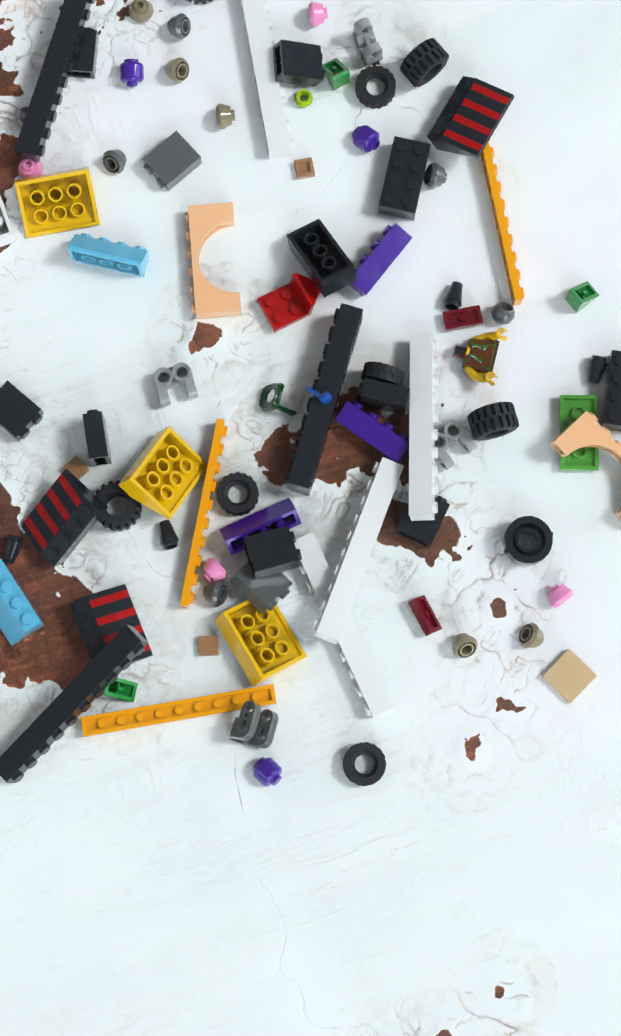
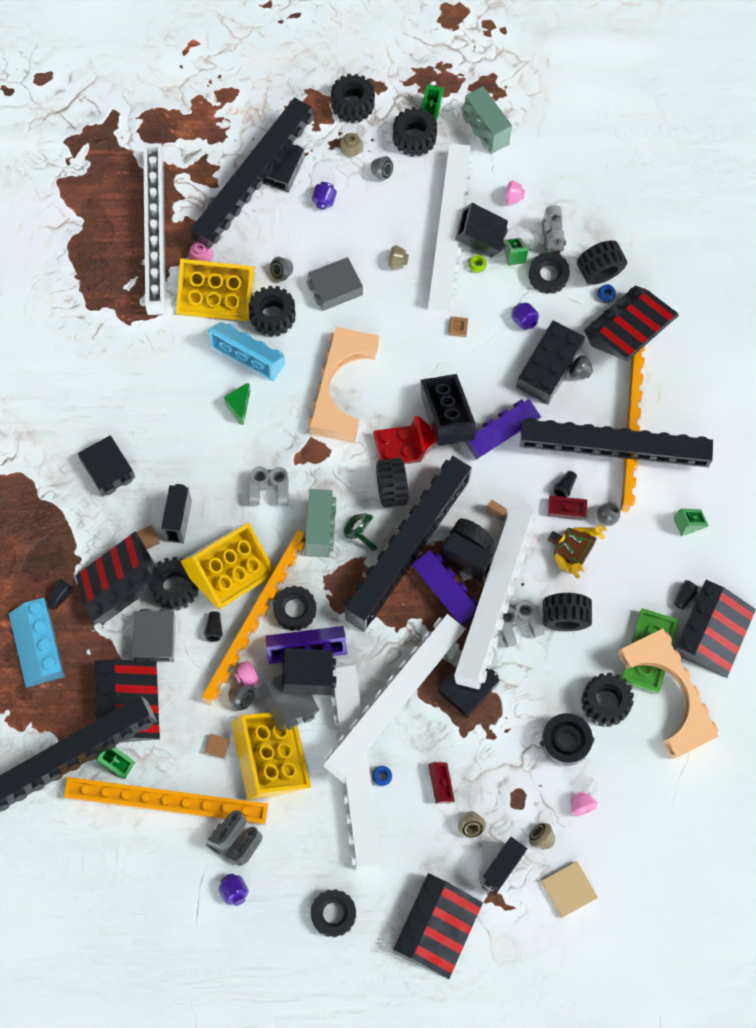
camera: 15 degrees right, 10 degrees down
dark tan cone [166,57,189,83] -> none
blue hand [306,387,332,405] -> none
none -> dark grey brick [132,608,176,662]
none -> green slope [224,383,251,425]
none -> black tyre [249,285,296,337]
none -> sand green brick [305,489,336,558]
none -> blue plate [372,766,392,786]
none -> black tyre [376,457,409,508]
none -> black slope [393,873,483,979]
none -> black brick [480,836,528,895]
none -> medium nougat tile [486,500,507,521]
none -> black brick [519,418,713,468]
none -> black tyre [581,672,634,727]
none -> blue plate [598,284,616,302]

